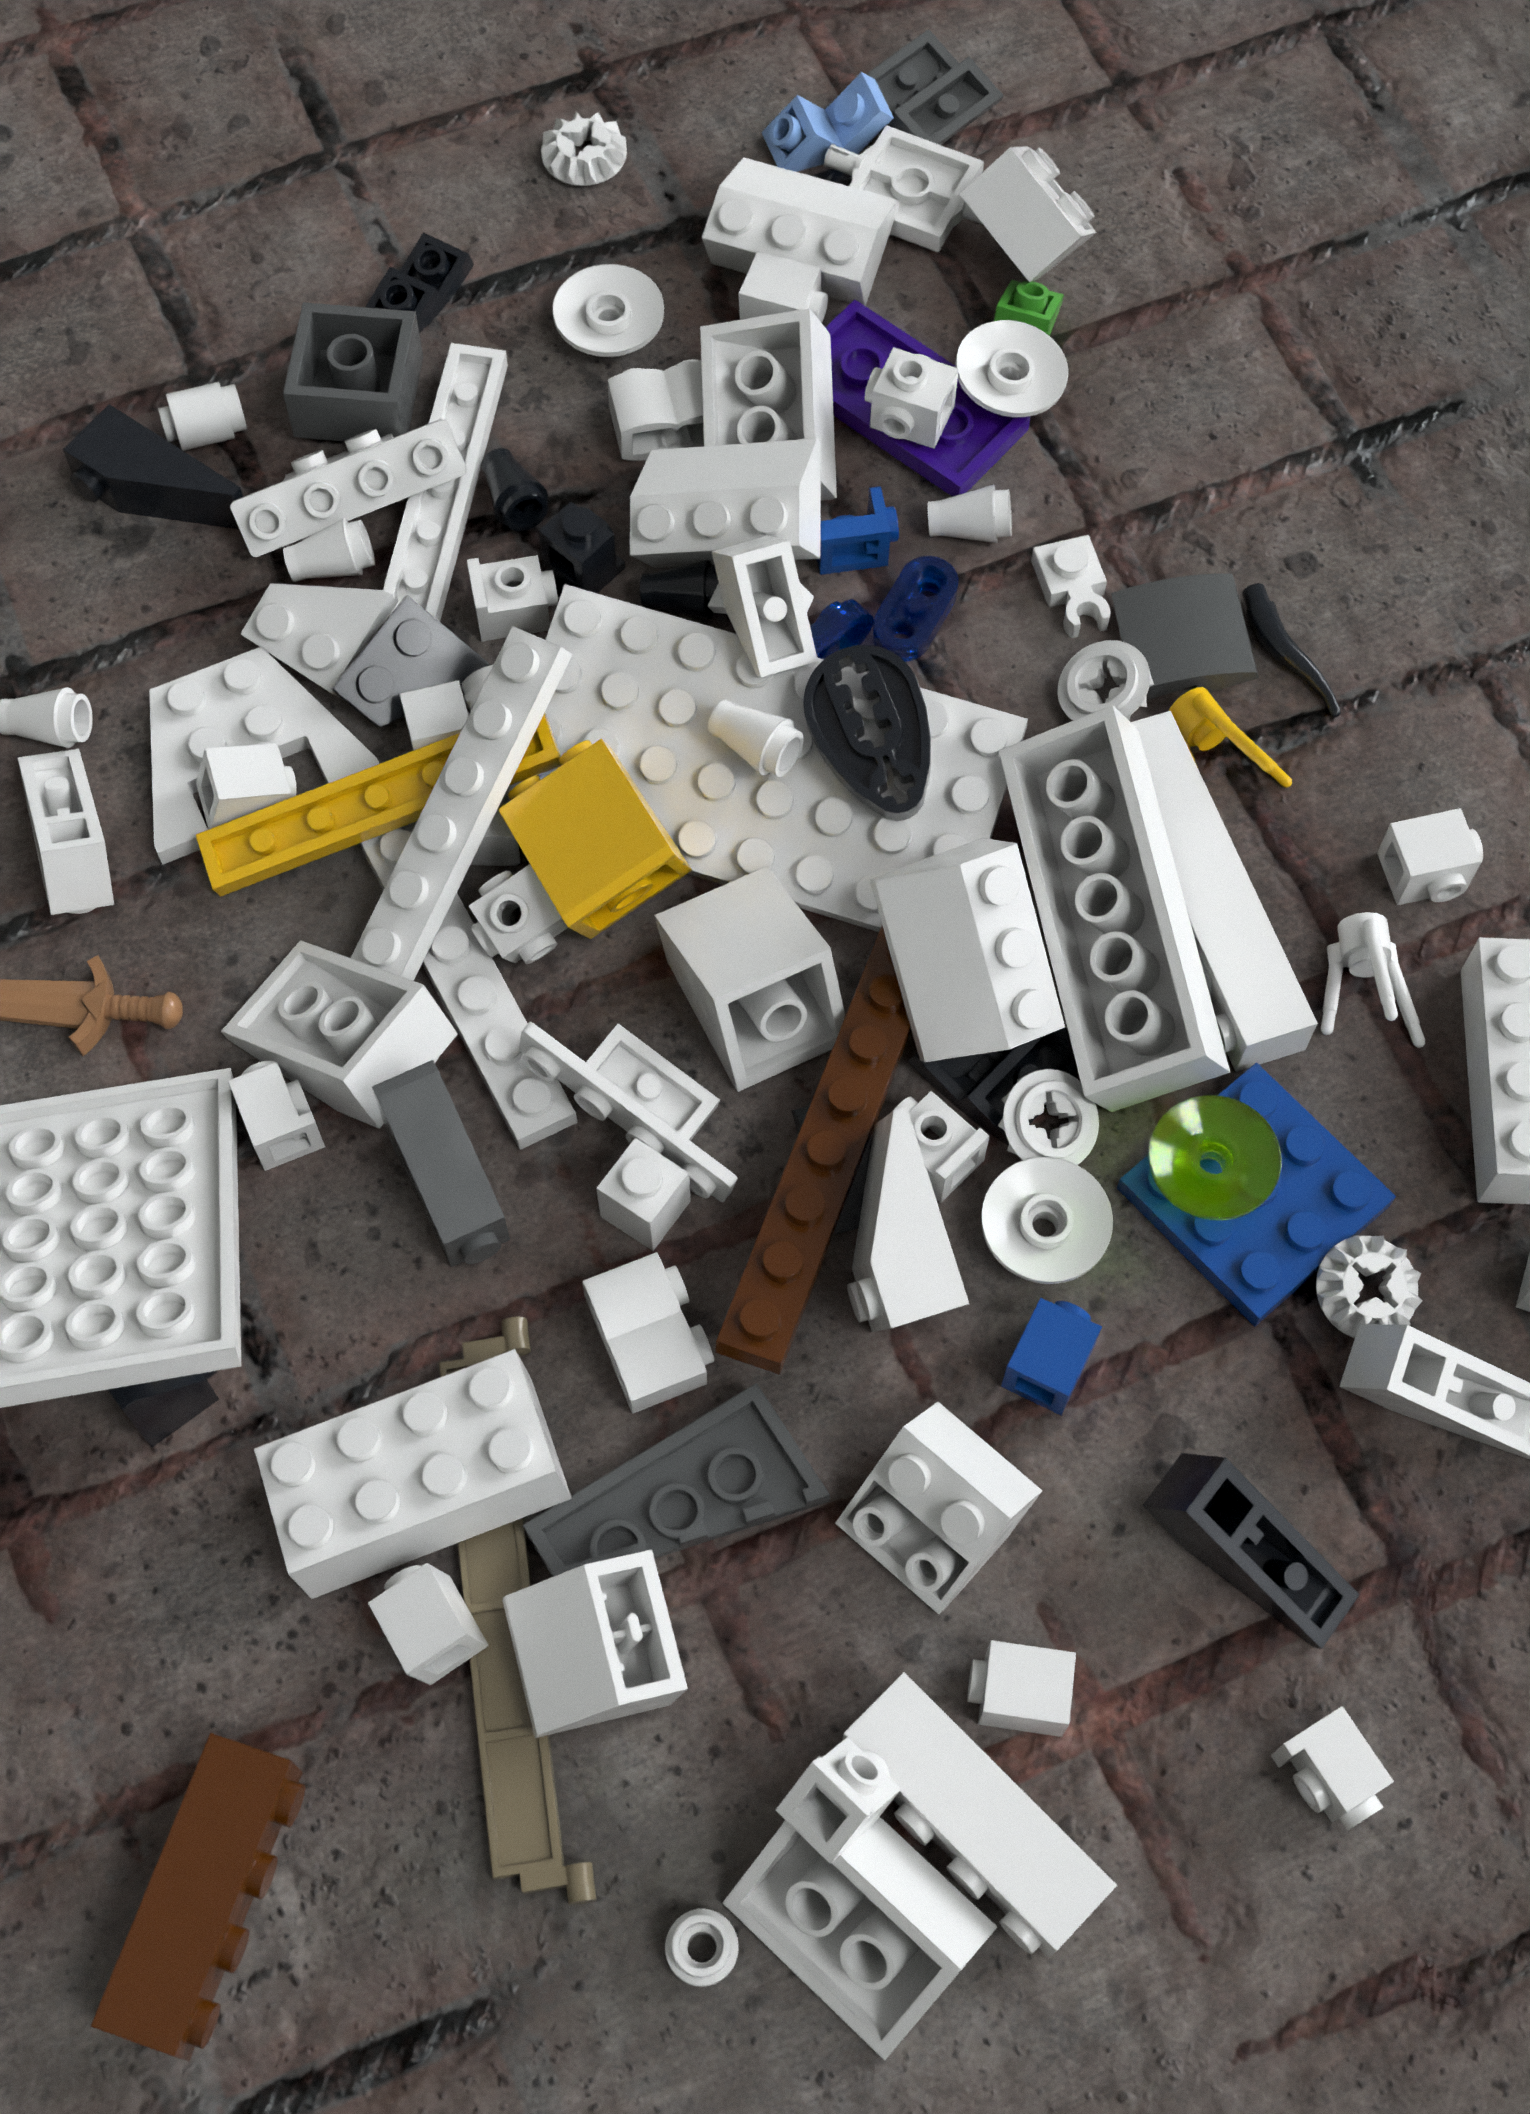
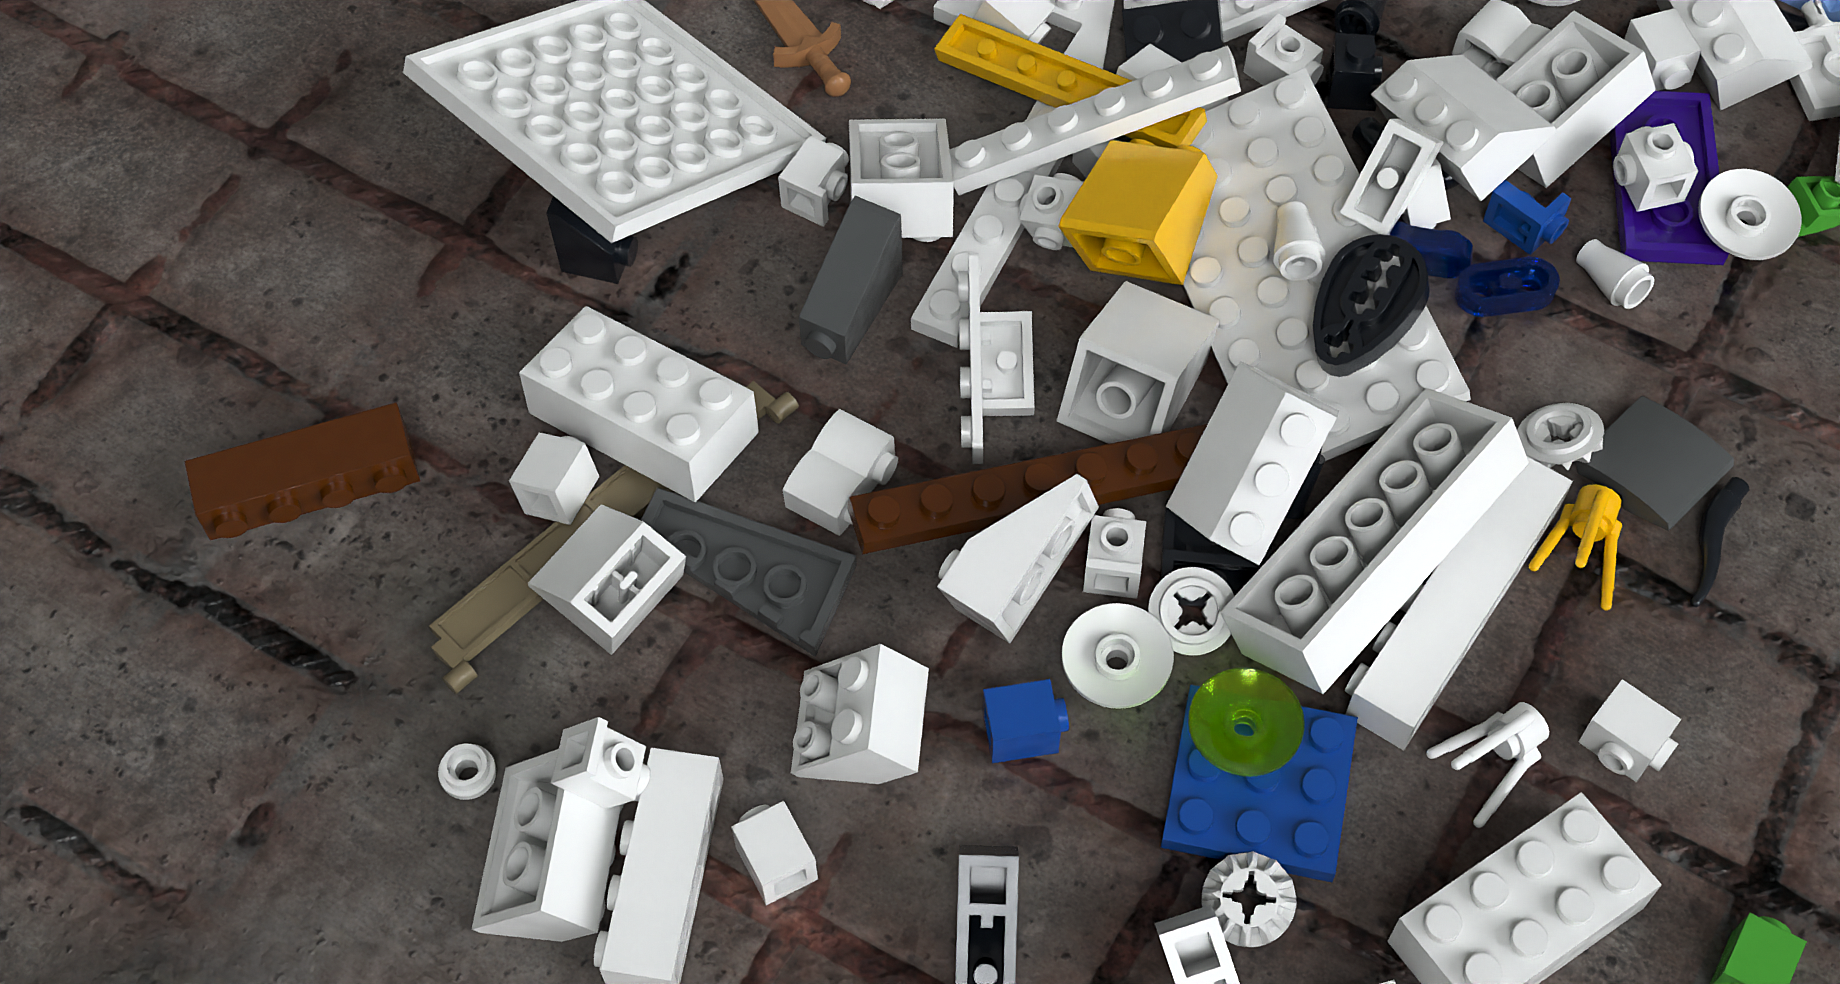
camera: 55 degrees right, 5 degrees down
white brick [596,1138,691,1251] -> none
white plate [1031,535,1110,638] -> none

